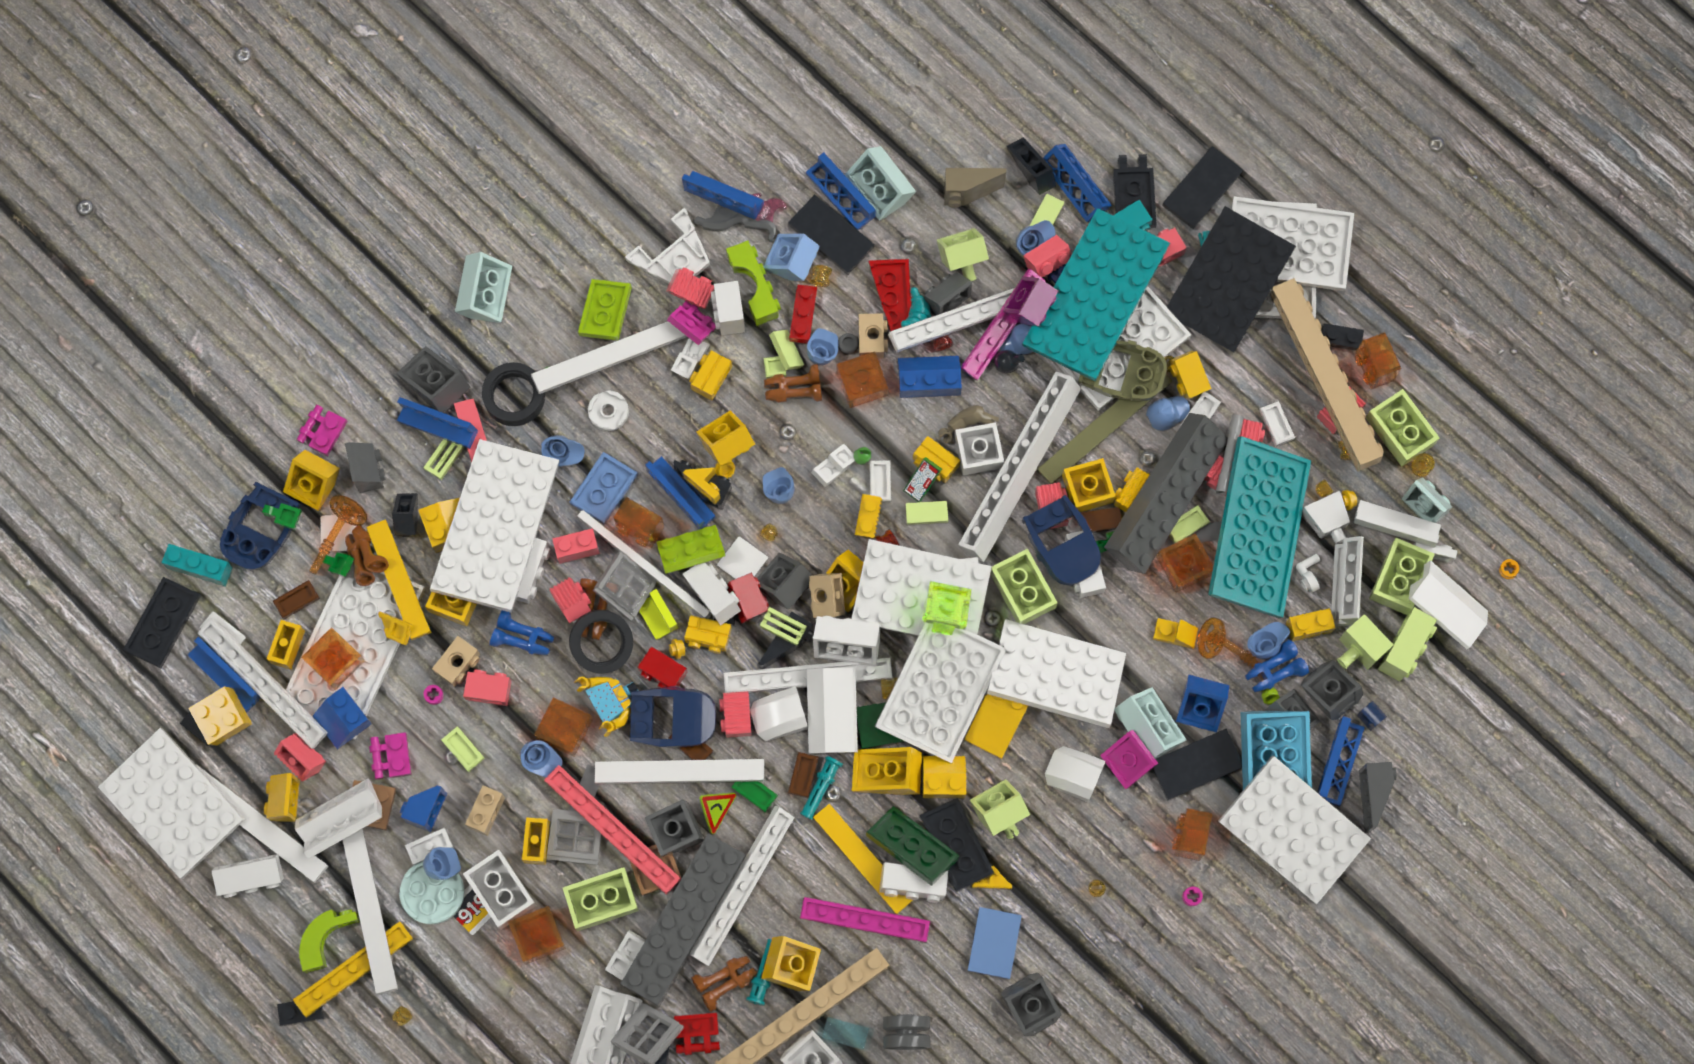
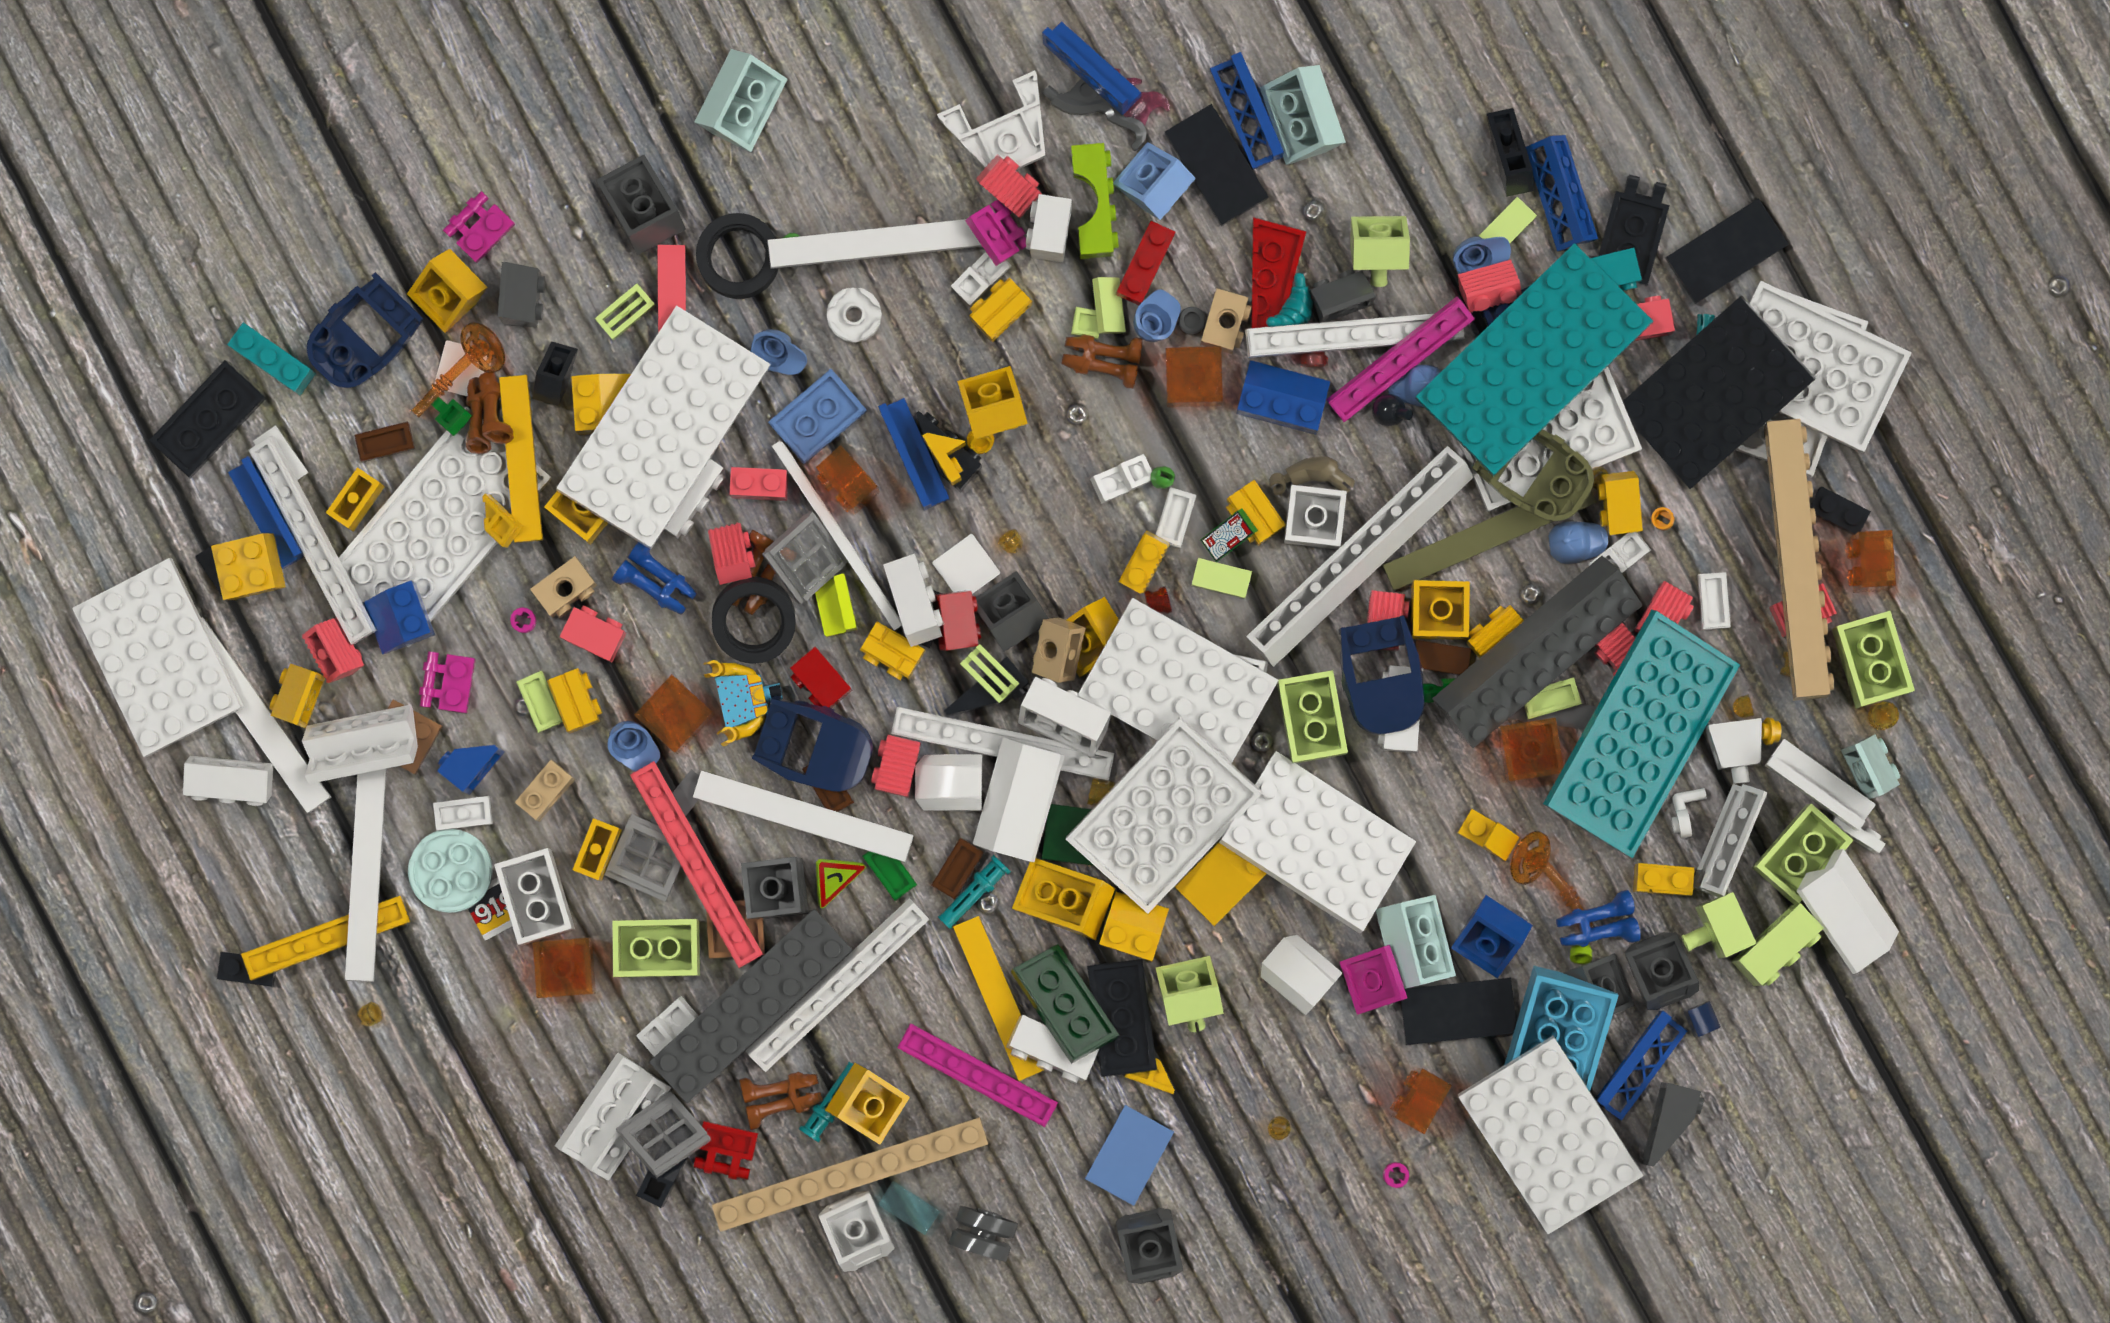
camera: 20 degrees right, 10 degrees up
green plate [262,503,302,530] -> none
lime arch [299,909,360,974] -> none
clear orange brick [301,627,365,690] -> none
blue fence [397,397,478,449] -> none
medium blue piece [423,847,461,880] -> none
lime plate [578,279,632,341] -> none
lime plate [656,525,726,574] -> none
yellow plate [669,639,685,660] -> none
medium blue piece [763,467,795,504] -> none
clear yellow wheel [810,265,832,287] -> none
clear neon green panel [922,581,972,635] -> none
dark tan slope [944,168,1006,208] -> none
brick [1003,276,1058,326] -> none
light grey piece [1216,414,1244,495] -> none
medium blue piece [1247,622,1290,660] -> none
light orange bush [1499,559,1519,580] -> none
none -> yellow brick [547,668,602,734]
none -> light orange hinge [1651,507,1675,530]

